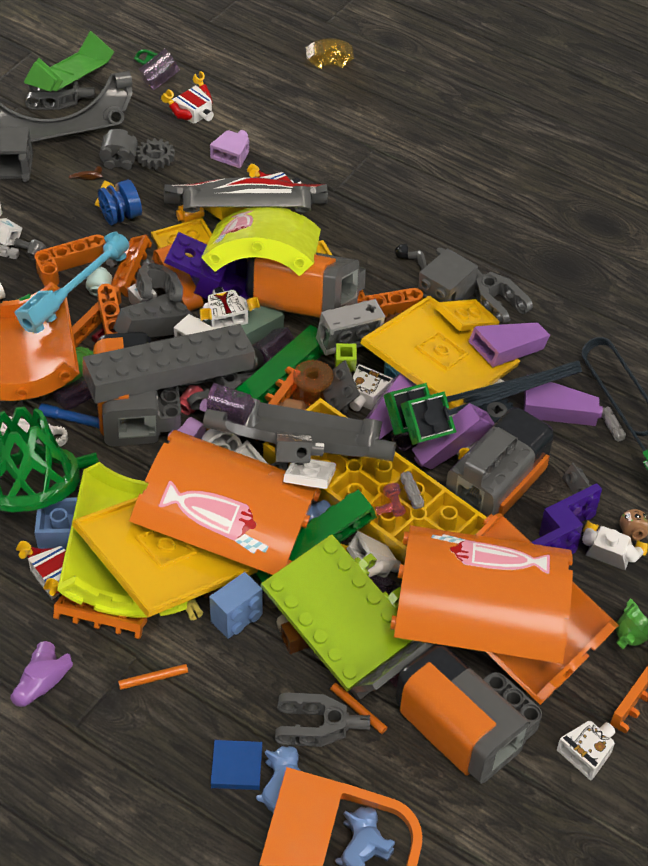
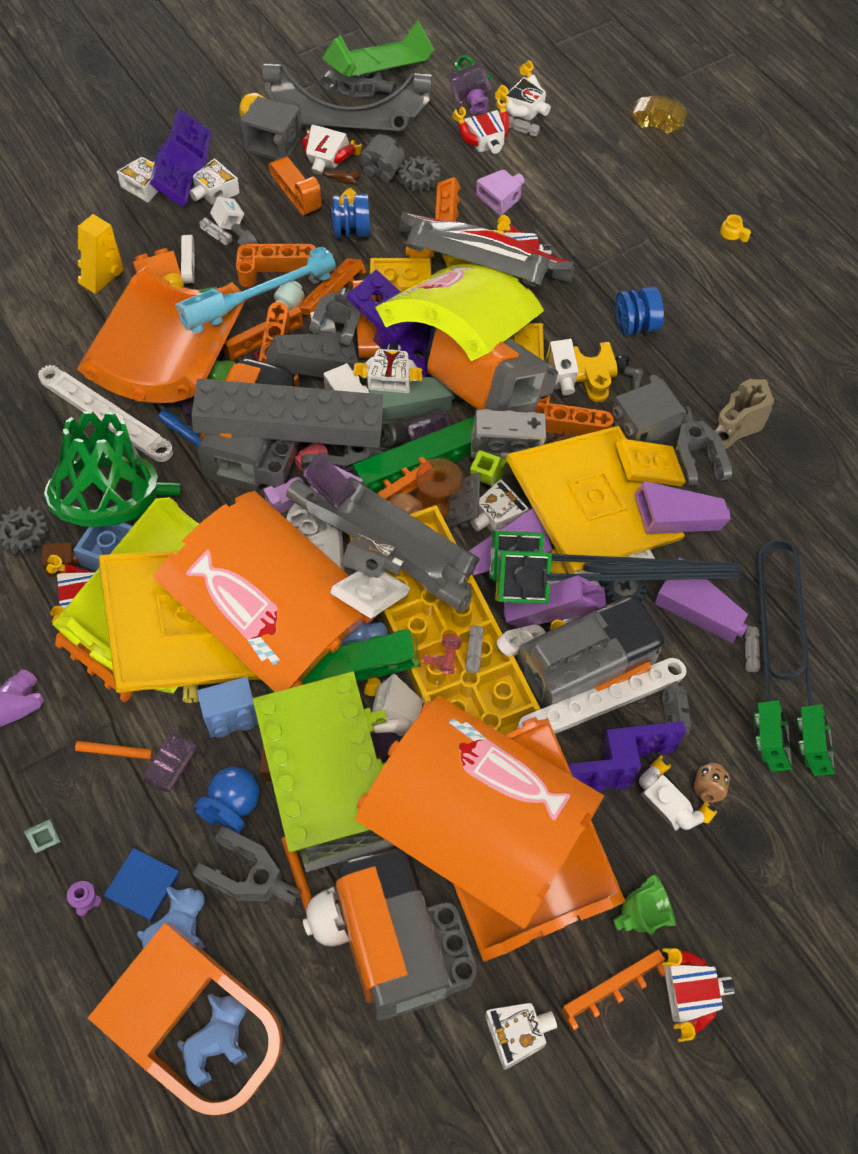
camera: 25 degrees right, 10 degrees up
none -> sand green slope [24,819,61,853]
none -> reddish brown brick [42,542,80,577]
none -> medium lavender brick [67,881,102,916]
none -> clear purple brick [143,732,198,792]
none -> blue tile [194,766,260,834]
none -> orange beam [268,156,322,216]
none -> white torso [302,125,362,175]
none -> white cylinder [303,887,349,947]
none -> orange hinge [435,177,460,221]
none -> medium lavender brick [467,89,489,115]
none -> torso [495,61,551,120]
none -> white beam [497,624,546,656]
none -> light grey axle [509,116,540,137]
none -> white plate [517,658,686,734]
none -> white torso [545,339,578,395]
none -> yellow piece [573,342,617,402]
none -> blue wheel [615,286,664,336]
none -> dark tan piece [714,379,774,449]
none -> yellow piece [720,215,751,242]

